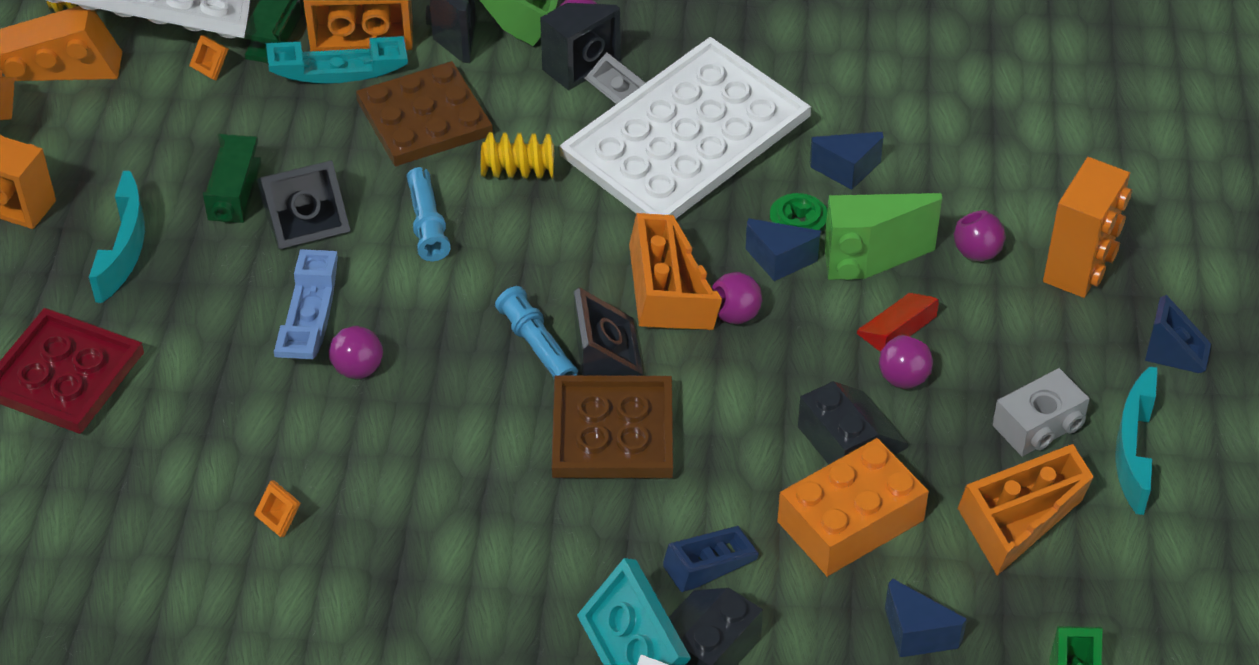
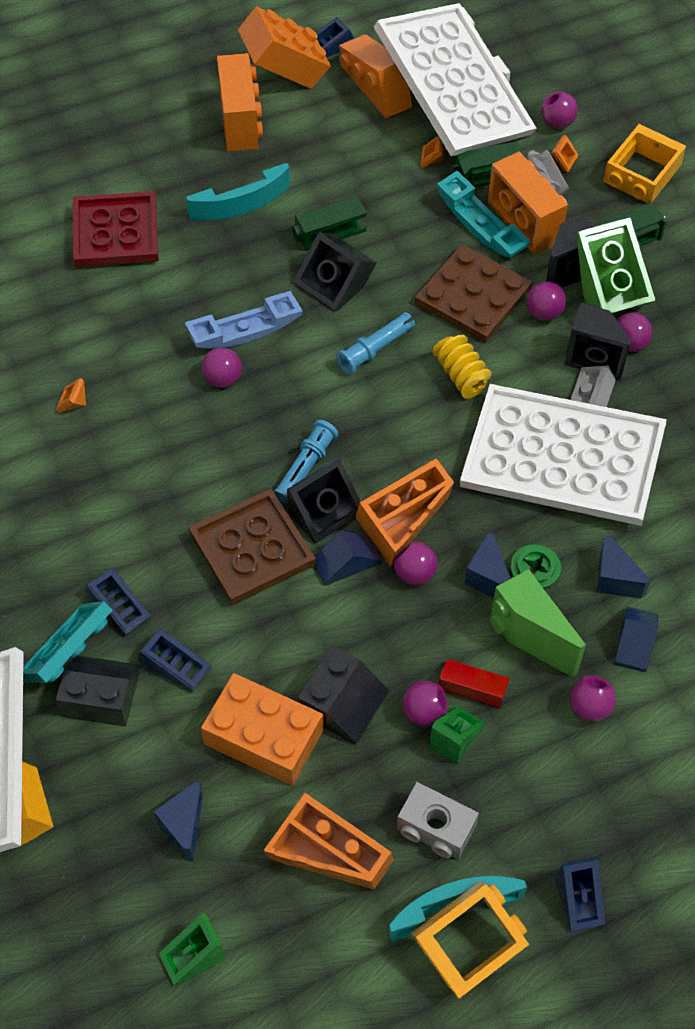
camera: 60 degrees right, 10 degrees up
orange brick [1043,157,1132,298] -> none
none -> dark blue slope [85,567,151,636]
none -> dark blue slope [314,531,382,586]
none -> light orange window [411,881,529,998]
none -> green slope [429,706,486,764]
none -> magenta piece [527,282,566,321]
none -> dark blue slope [614,606,658,672]

